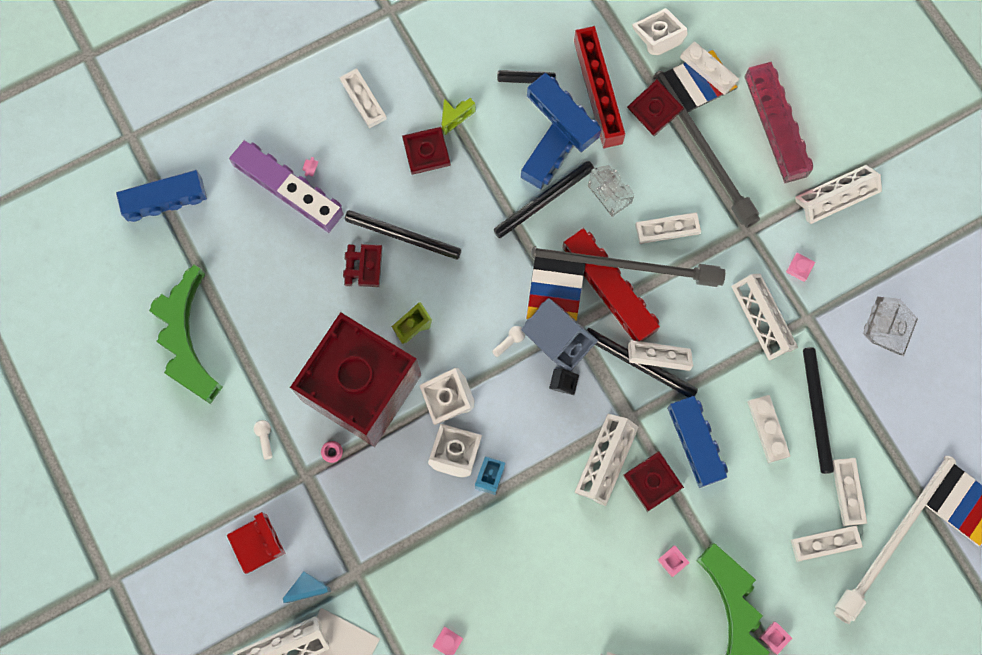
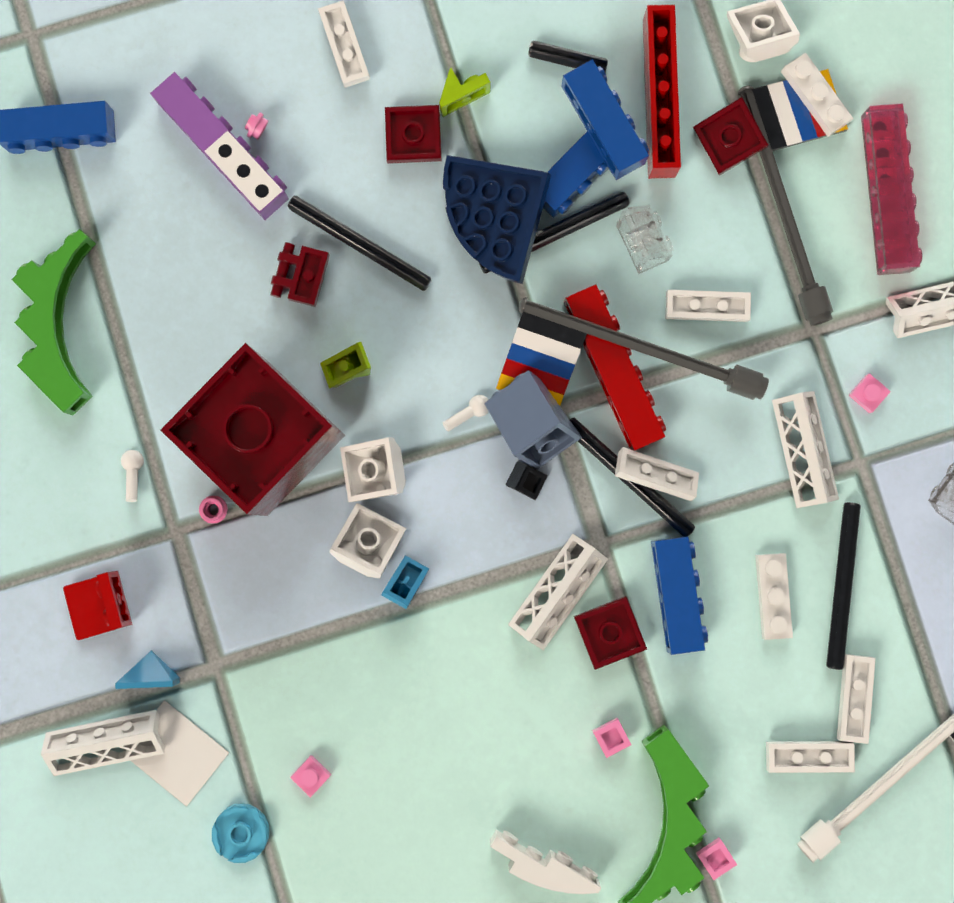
camera: 15 degrees right, 10 degrees up
none -> dark blue plate [443,155,551,284]

